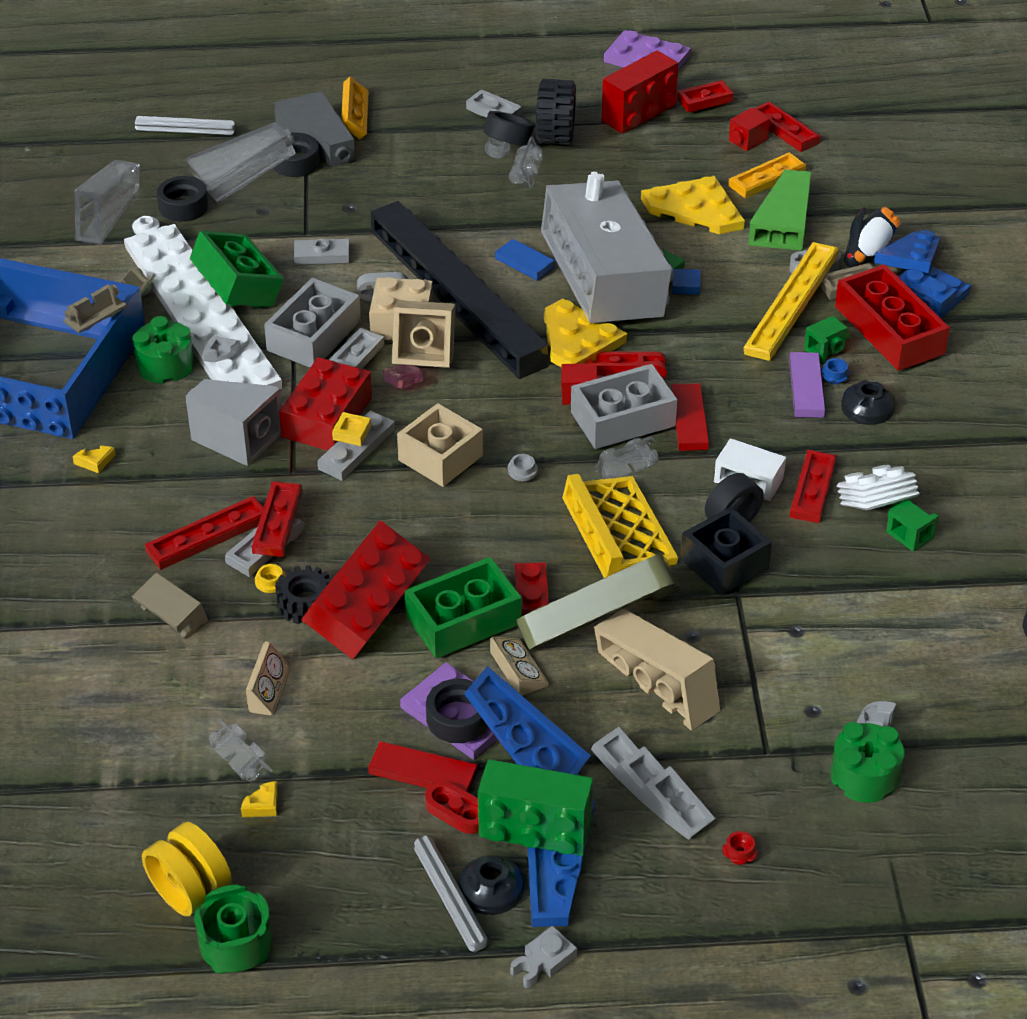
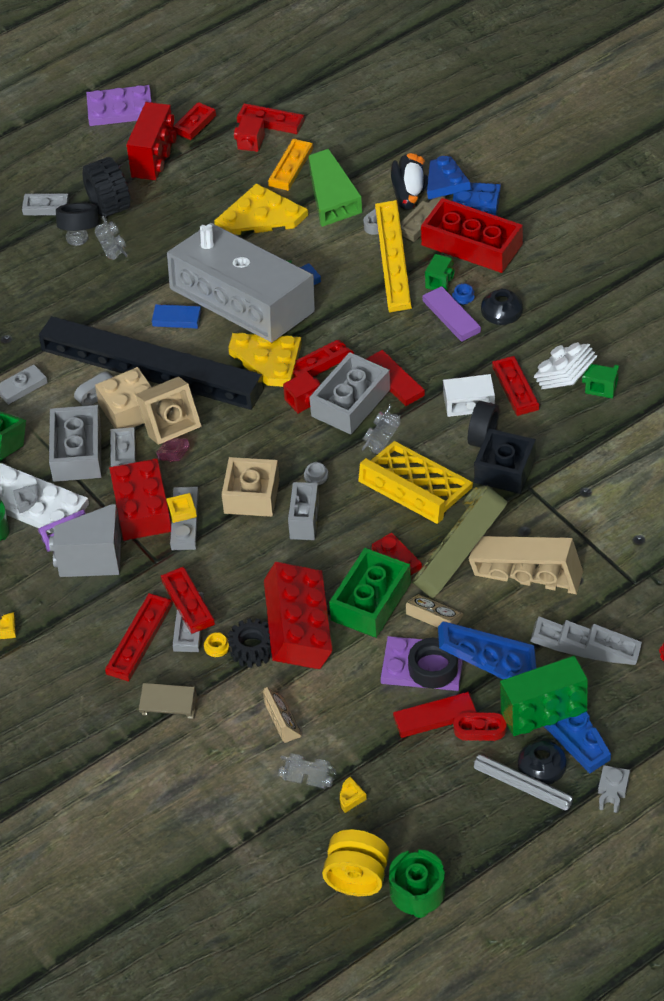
camera: 30 degrees left, 5 degrees up
none -> light grey brick [288,482,319,540]

